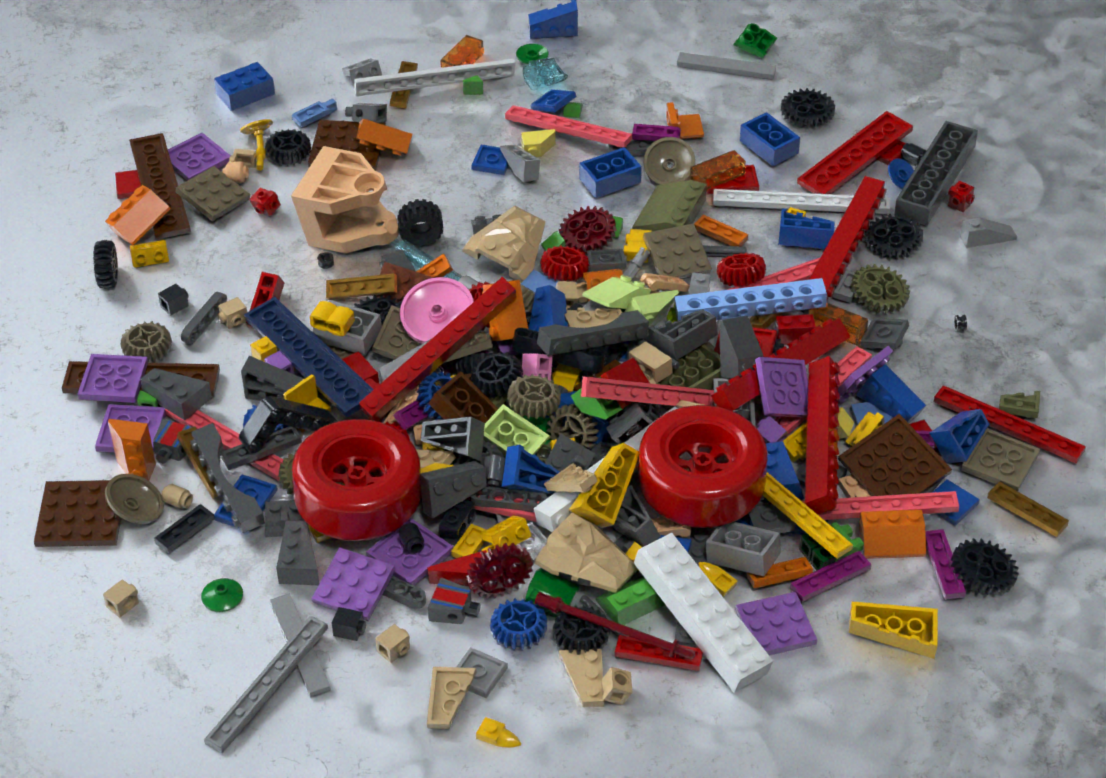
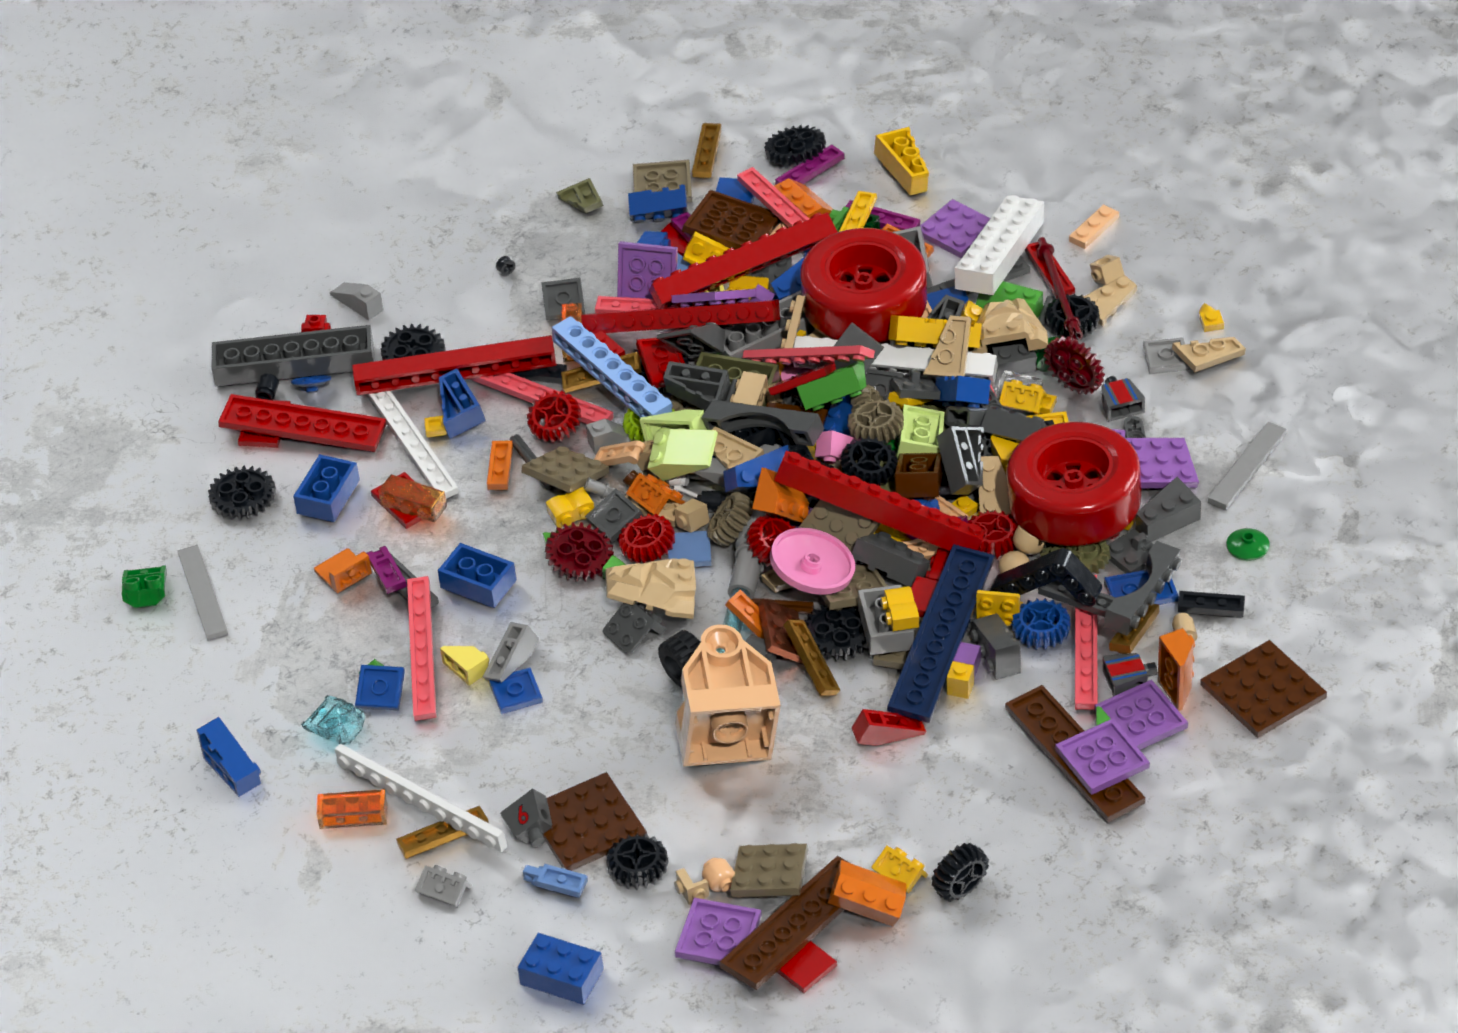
camera: 120 degrees left, 0 degrees up
tan brick [103,579,139,618] -> none
dark tan dish [105,474,164,524] -> none
dark tan gear [120,321,172,363] -> none
dark grey wedge [140,368,212,420] -> none
black brick [158,284,189,316] -> none
dark grey beam [181,291,227,344] -> none
light grey tile [204,615,328,753] -> none
tan brick [218,297,247,329] -> none
yellow dish [240,119,273,171] -> none
red brick [249,188,281,216] -> none
black bush [317,252,334,269] -> none
black brick [332,607,366,641] -> none
orange slope [356,119,412,156] -> none
tan brick [375,624,410,663] -> none
red slope [427,550,487,586] -> none
bright green slope [463,75,483,95] -> none
blue gear [490,597,547,650] -> none
green dish [516,44,549,65] -> none
olive slope [632,180,707,232] -> none
dark tan dish [643,137,695,185] -> none
yellow plate [698,562,738,598] -> none
olive gear [850,264,911,314] -> none
red plate [934,385,1086,464] -> none
none -> light nougat plate [1069,205,1119,249]

